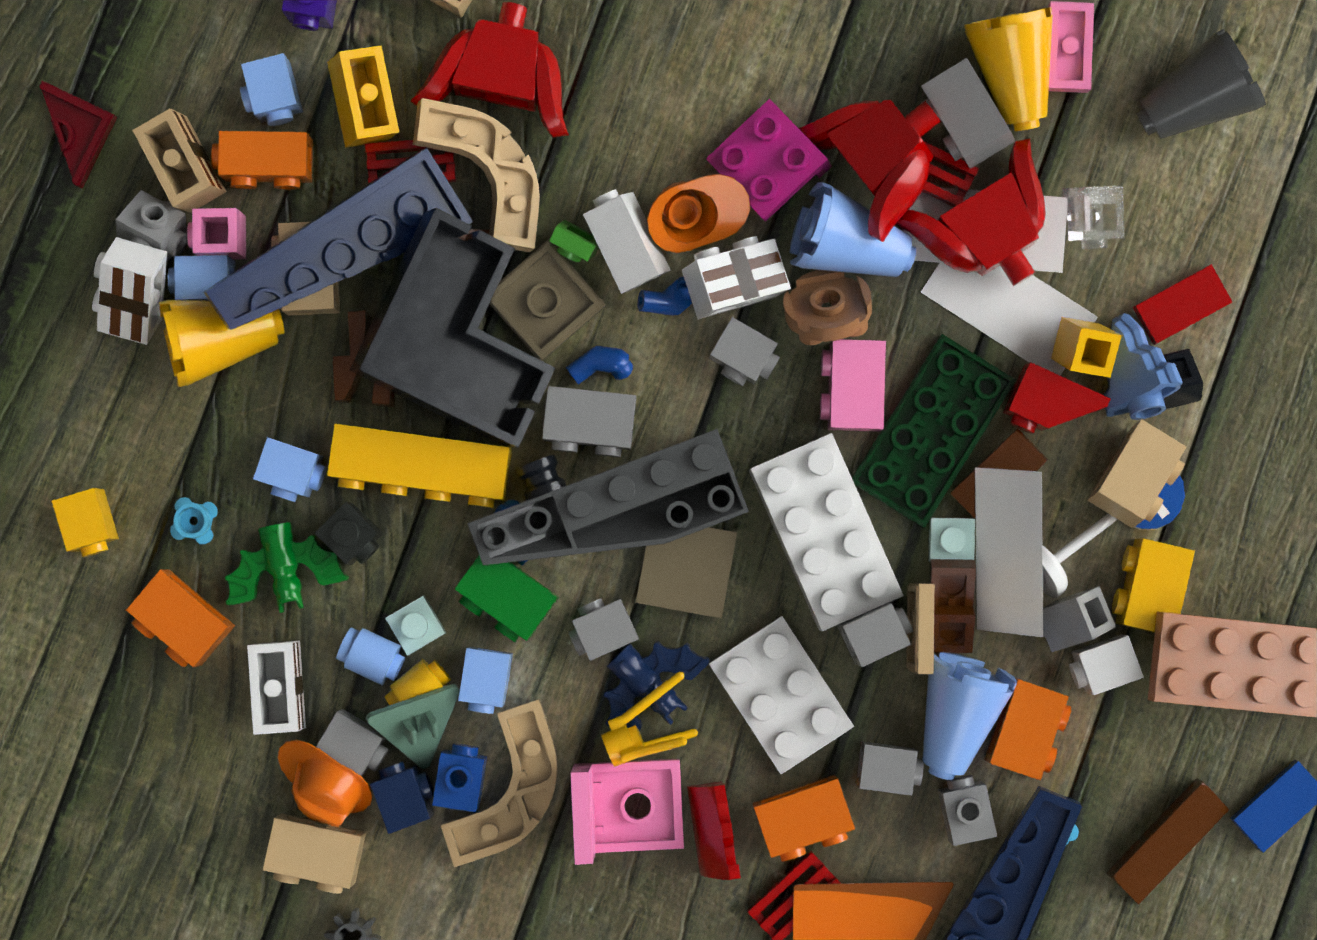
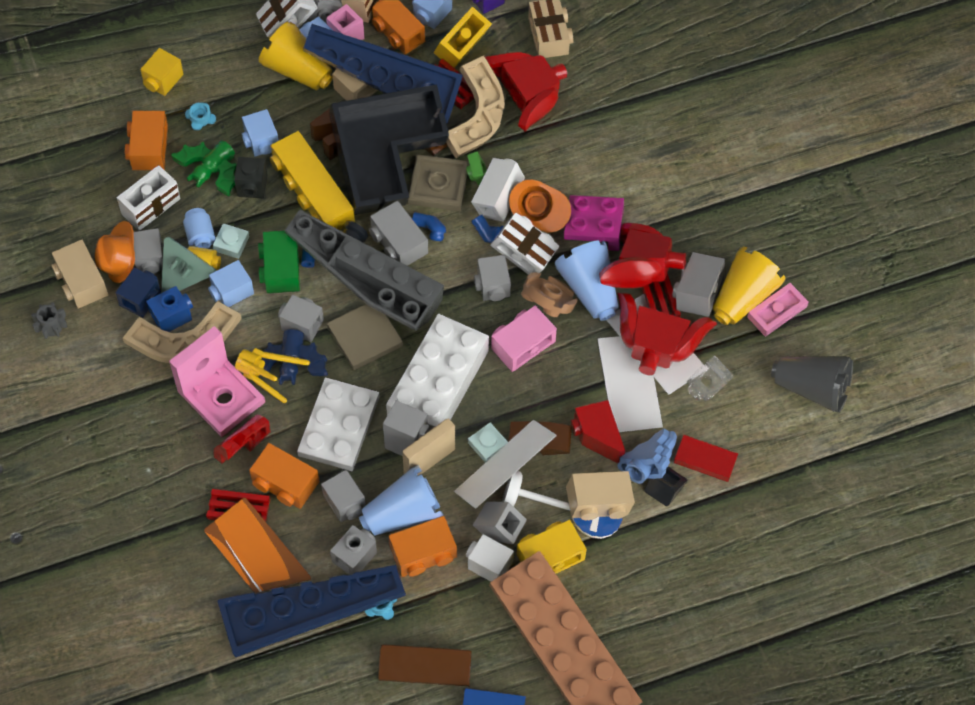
camera: 45 degrees right, 25 degrees down
dark green tile [852,334,1016,528] -> none
reddish brown slope [929,559,976,653] -> none
yellow brick [1051,317,1122,378] -> none

